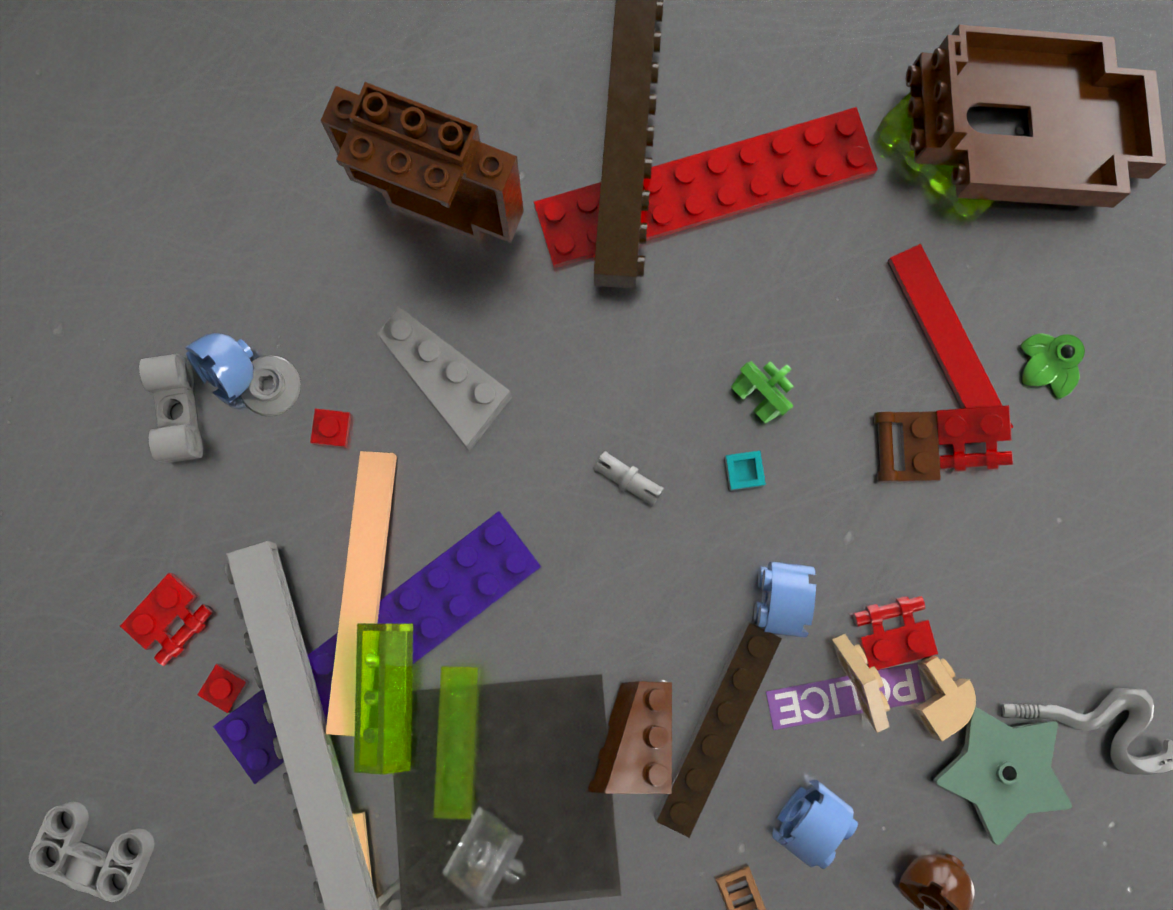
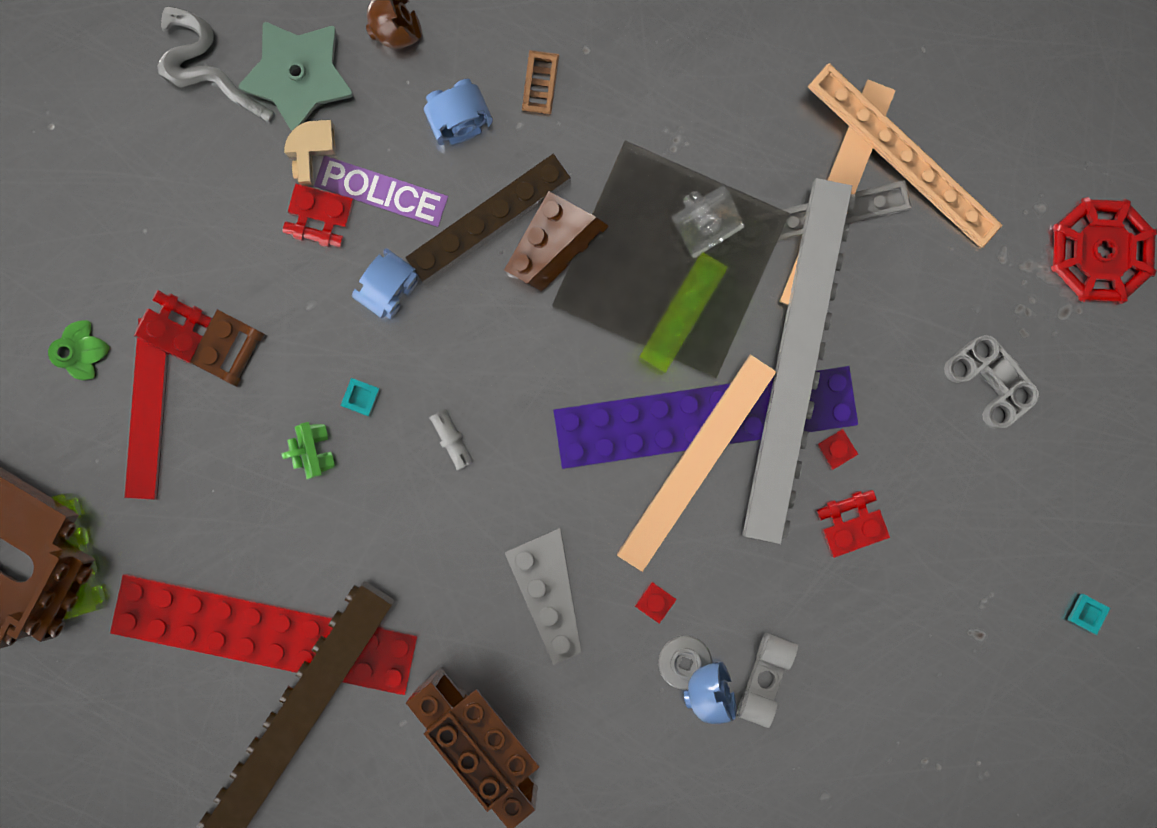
camera: 155 degrees left, 5 degrees up
clear neon green brick [354,623,413,775] -> none
tan plate [832,634,890,733] -> none

